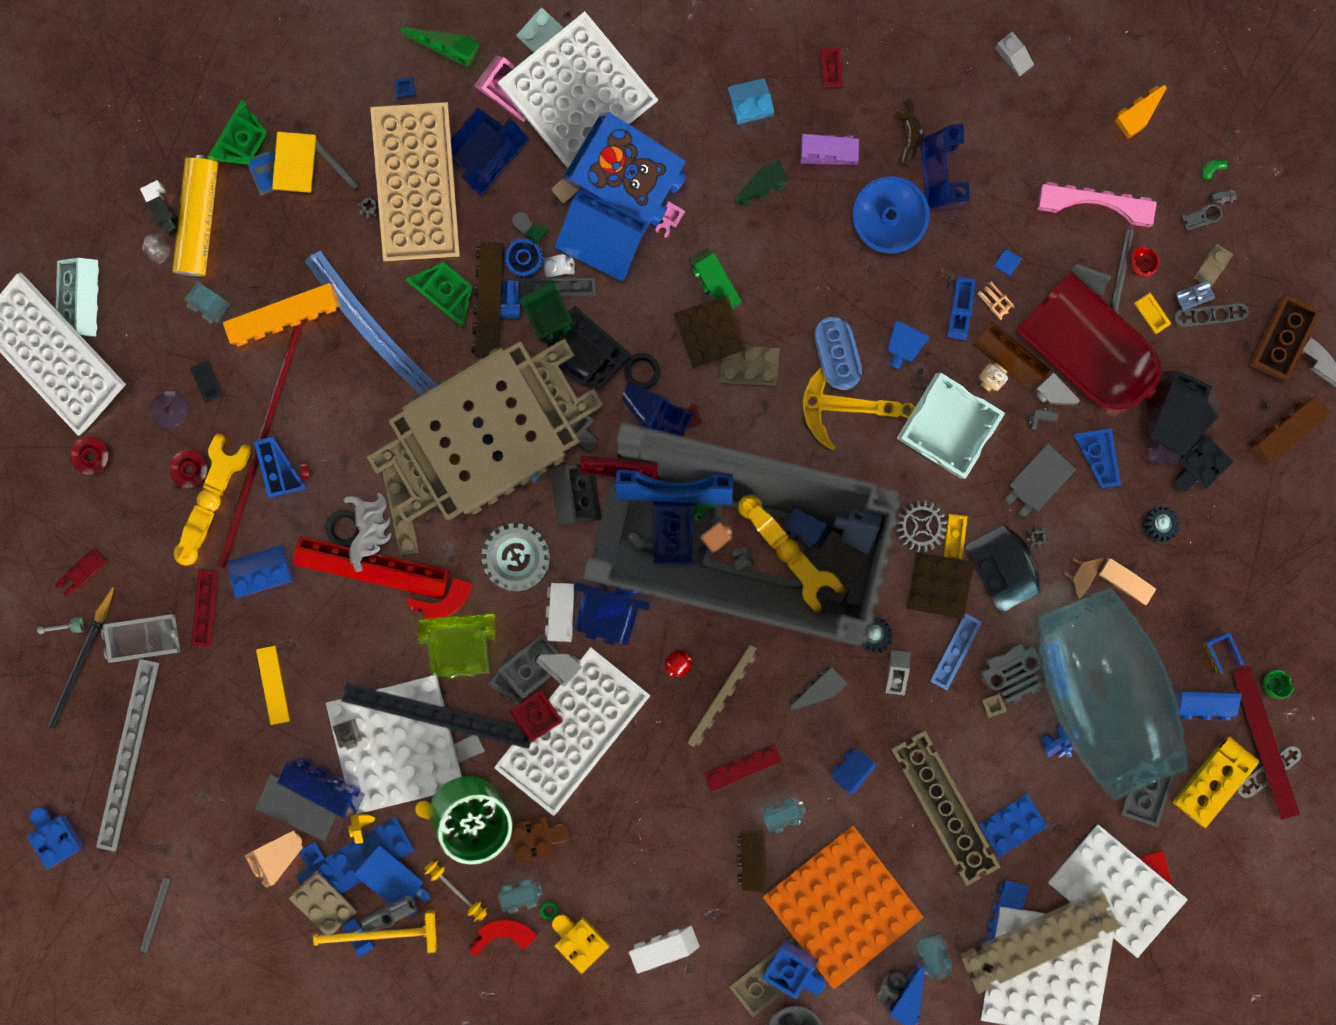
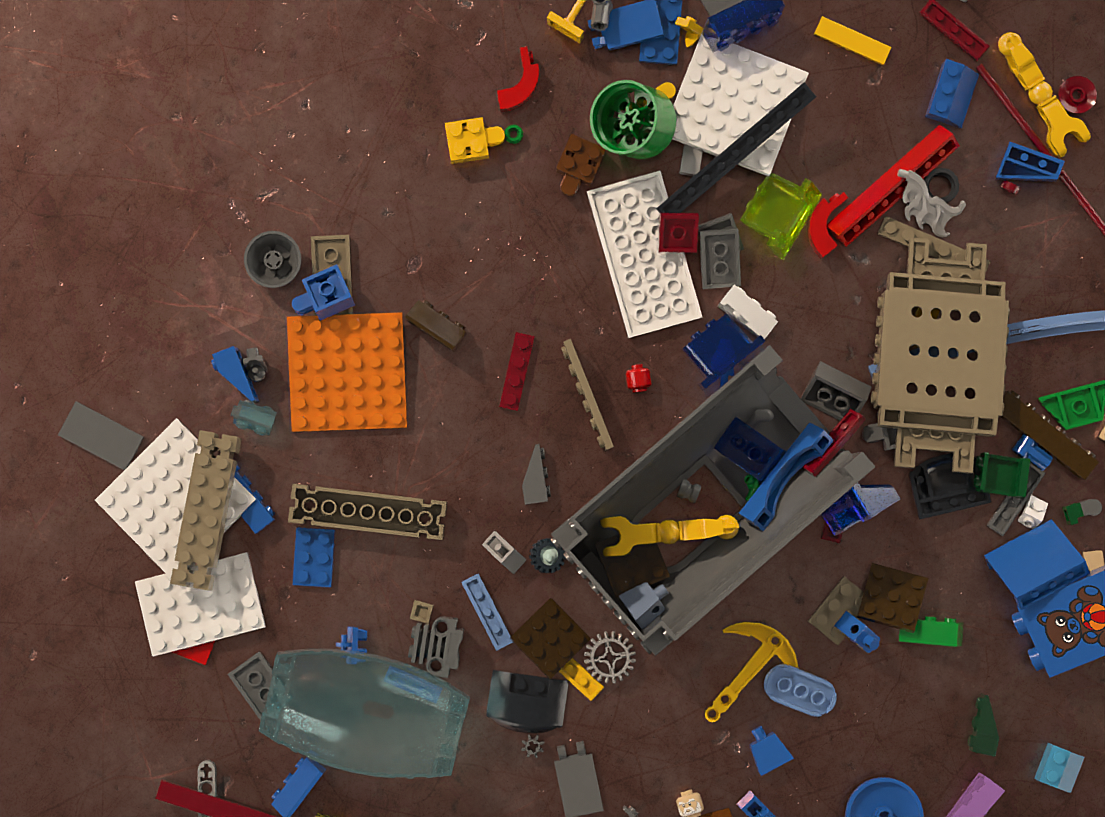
camera: 120 degrees right, 0 degrees up
clear smoke brick [332,719,362,750] -> none
yellow axle [424,860,488,922] -> none
light grey wheel [482,523,550,591] -> none
clear light blue brick [497,879,543,914] -> none
blue brick [504,238,543,278] -> none
light grey slope [536,654,582,687] -> none
black tyre [624,353,660,390] -> none
white wedge [629,925,700,974] -> none
bright pink plate [655,202,685,238] -> none
nougat arch [701,523,732,554] -> none
clear light blue brick [761,797,806,834] -> none
dark blue brick [783,508,831,550] -> none
blue slope [831,748,877,795] -> none
light aqua tile [896,373,1005,479] -> none
nougat piece [1064,558,1103,599] -> none
light nougat slope [1098,558,1156,605] -> none
yellow hinge [1172,736,1259,828] -> none
none -> blue torso [834,611,880,653]

